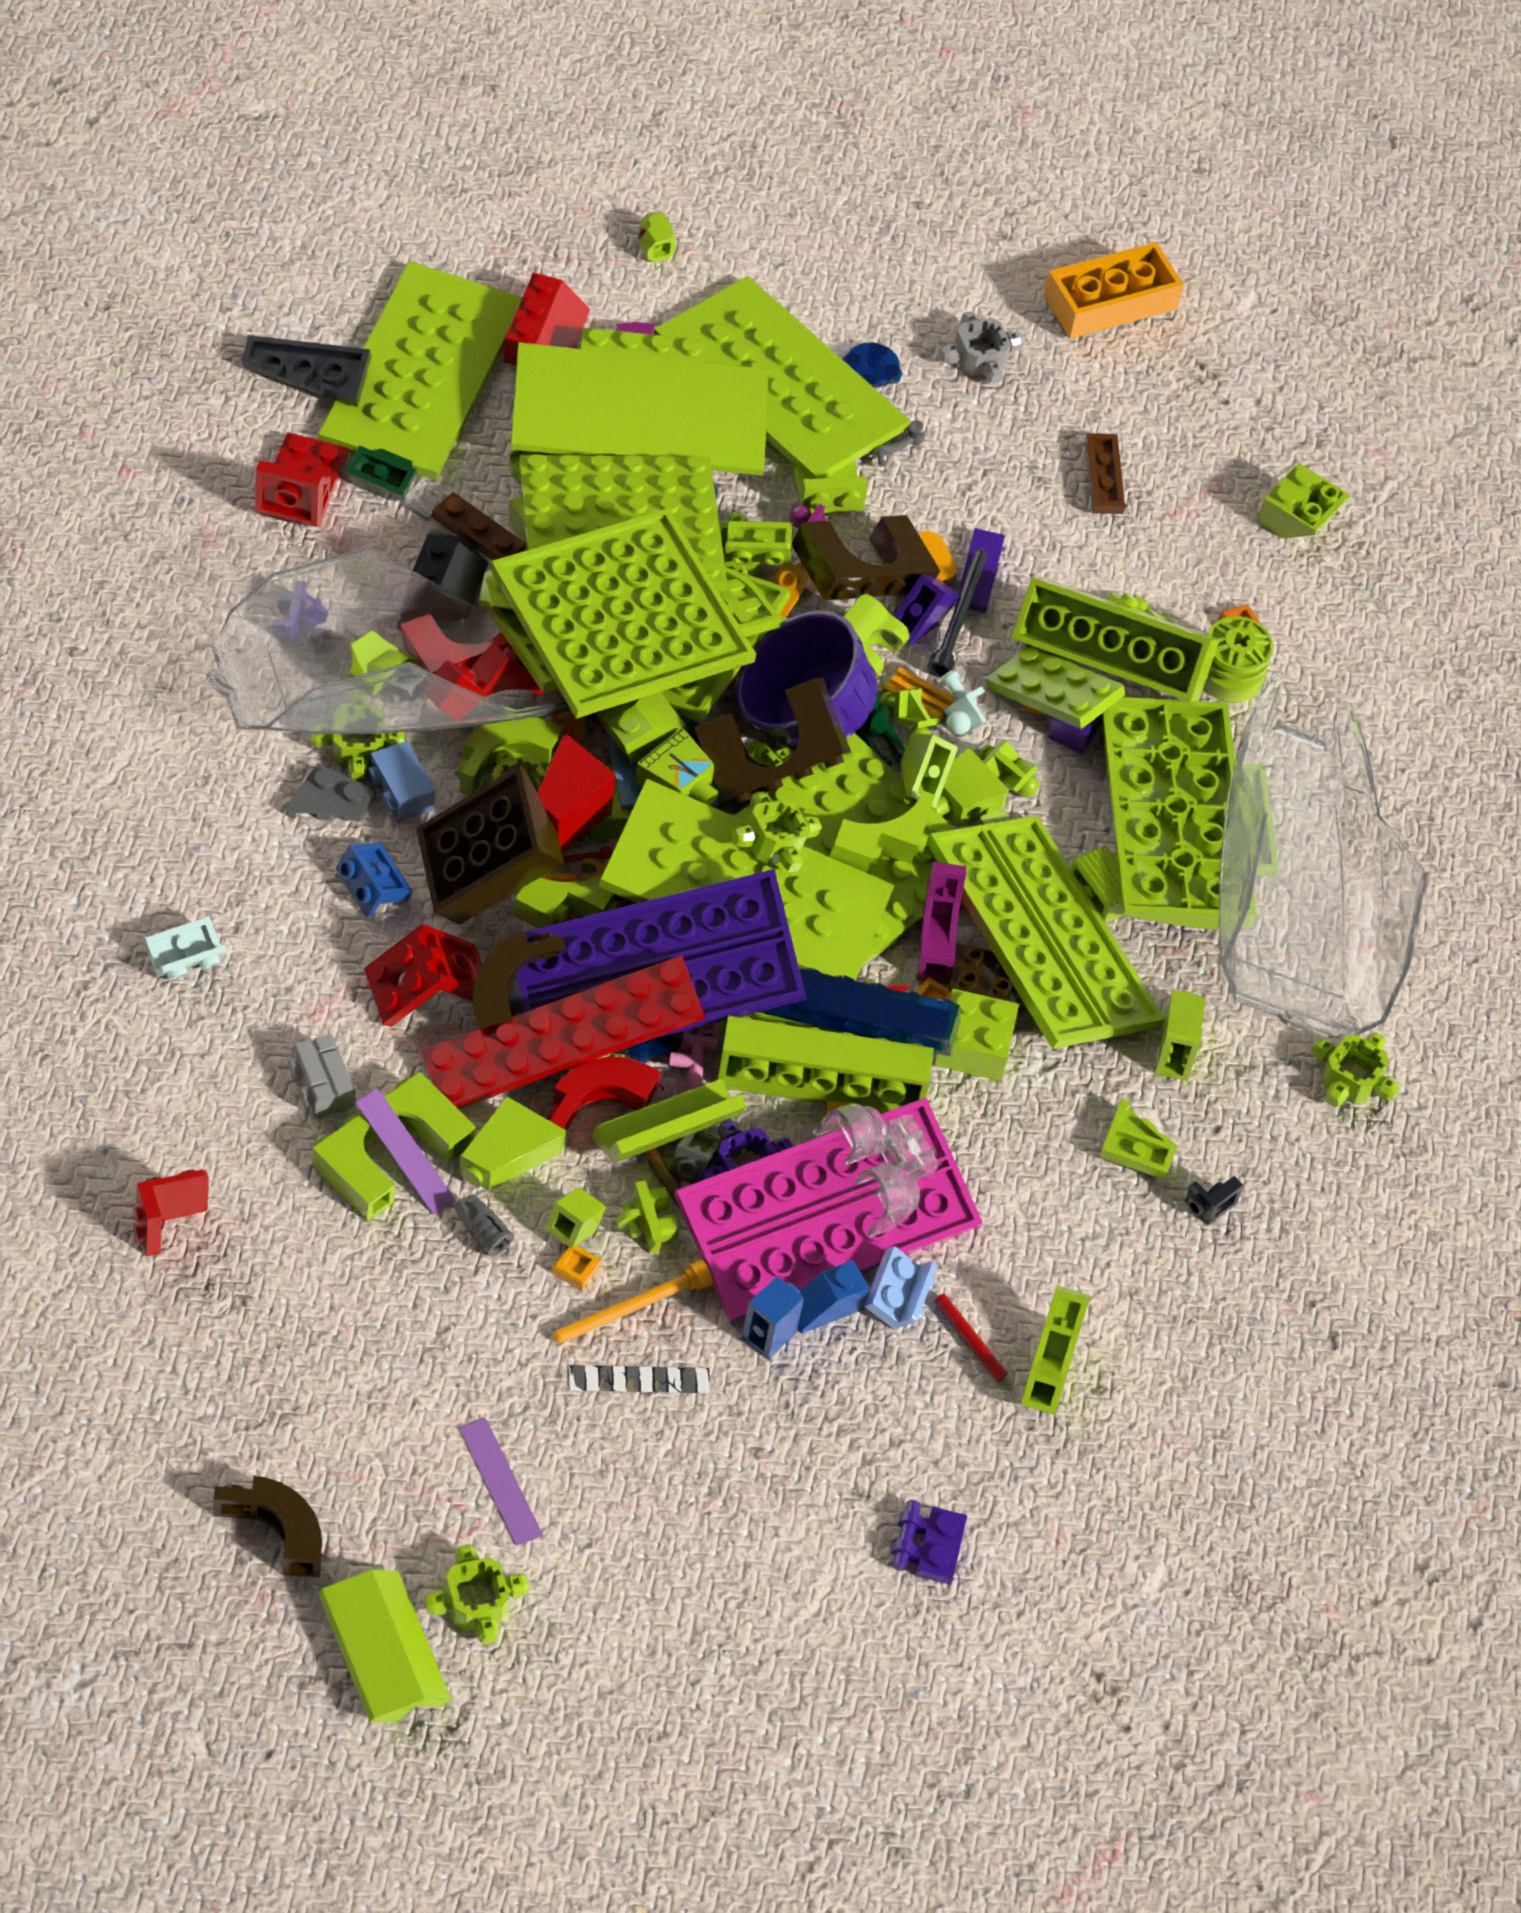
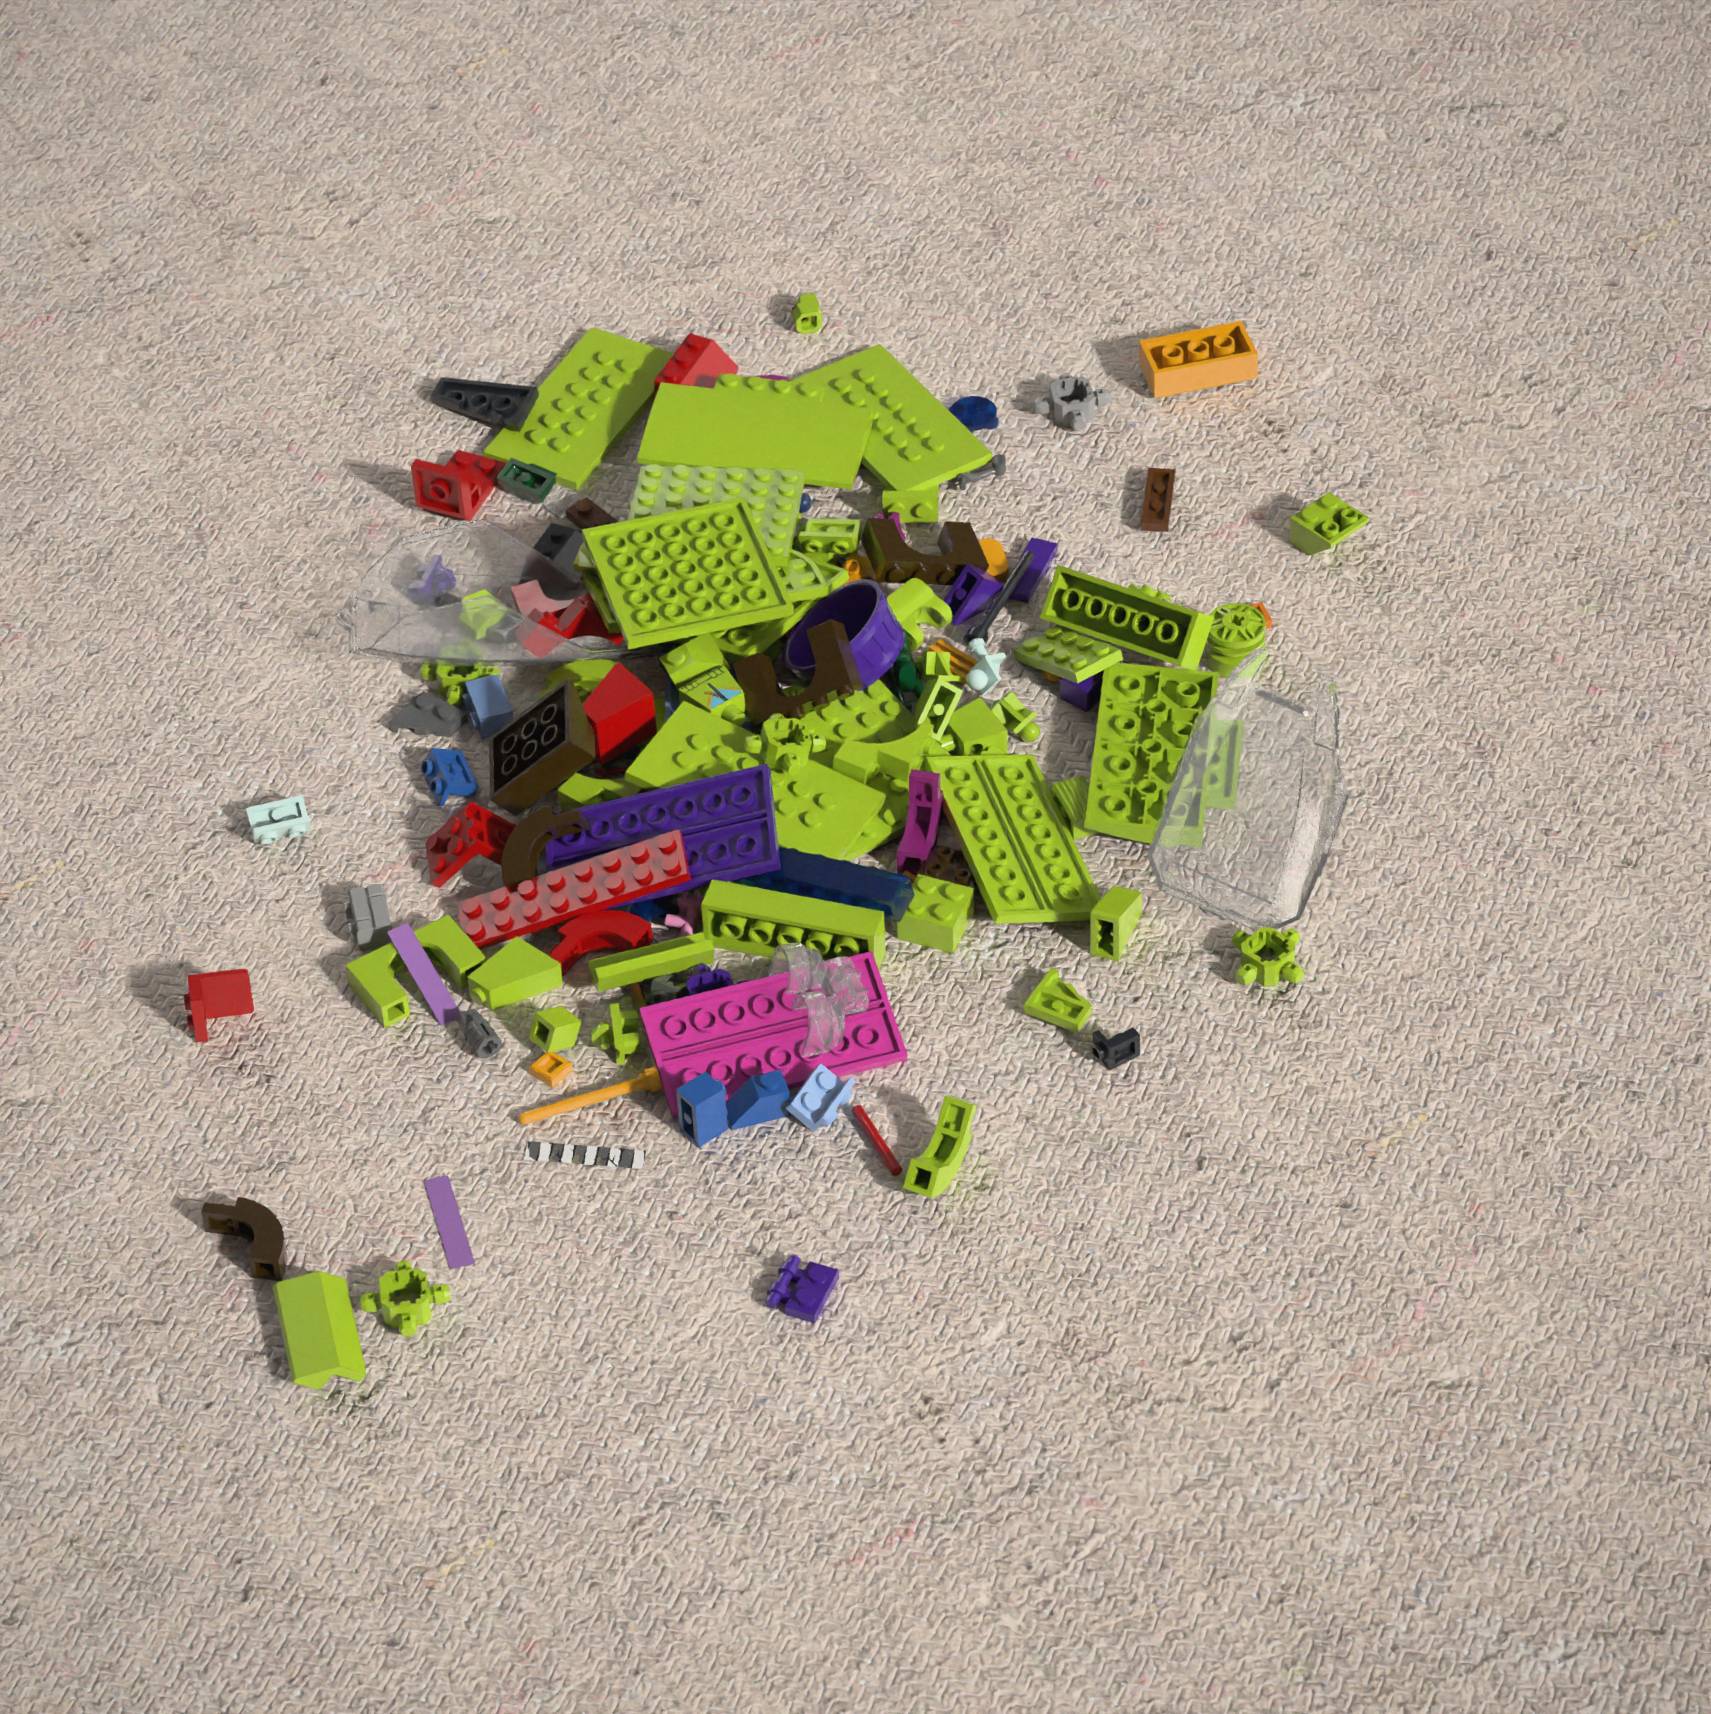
camera: 20 degrees right, 10 degrees down
tile [552,714,586,745] -> none

